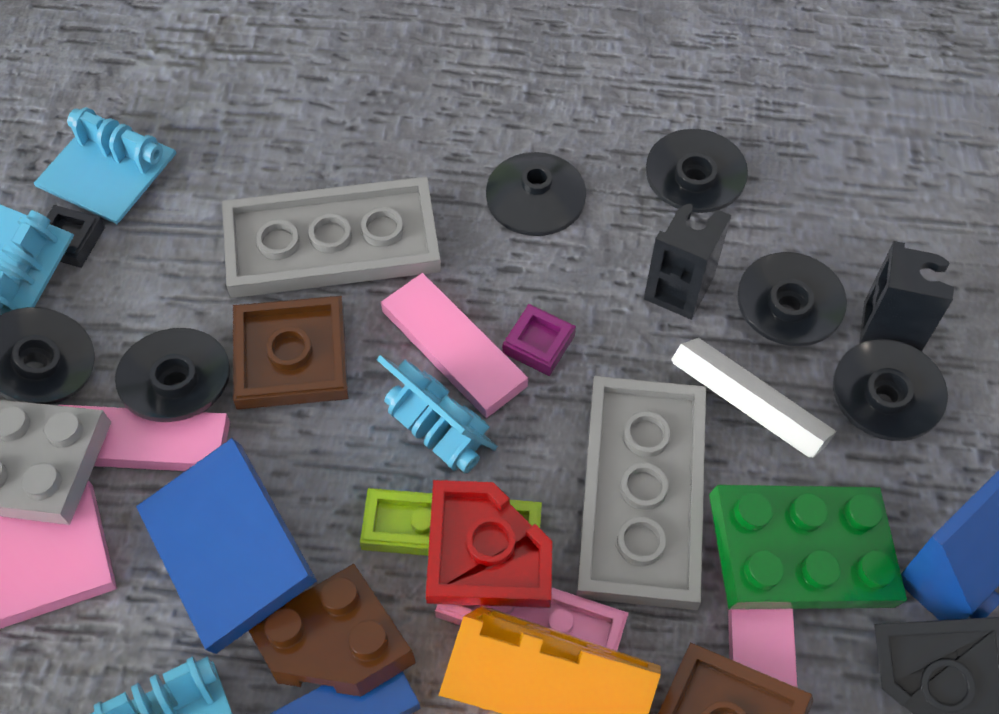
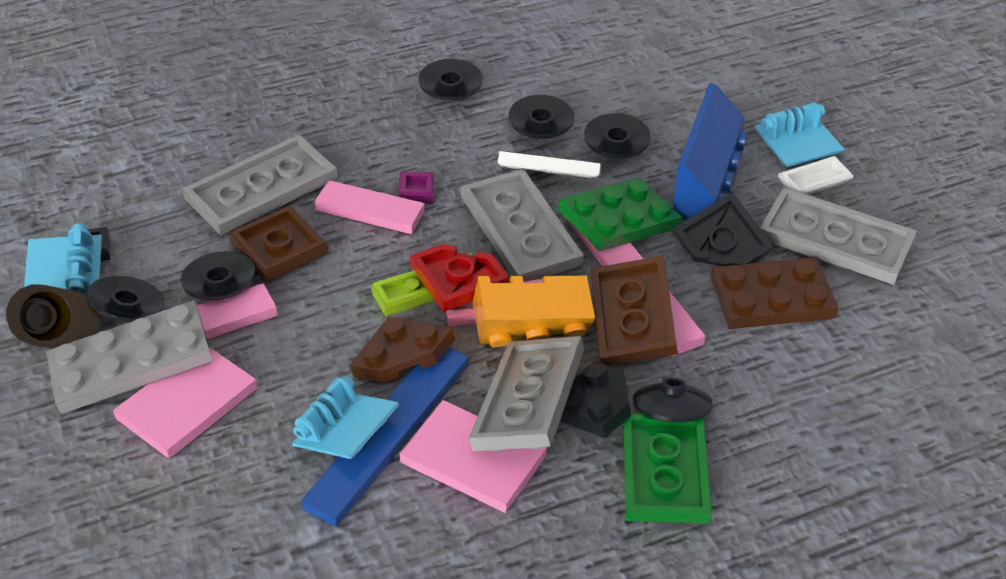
camera: 30 degrees left, 15 degrees down
medium azure hinge [34,107,177,225] -> none
blue tile [136,438,317,654] -> none
medium azure hinge [377,355,498,473] -> none
black dish [486,152,586,236] -> none
black hinge [644,204,732,320] -> none
black hinge [859,241,954,352] -> none

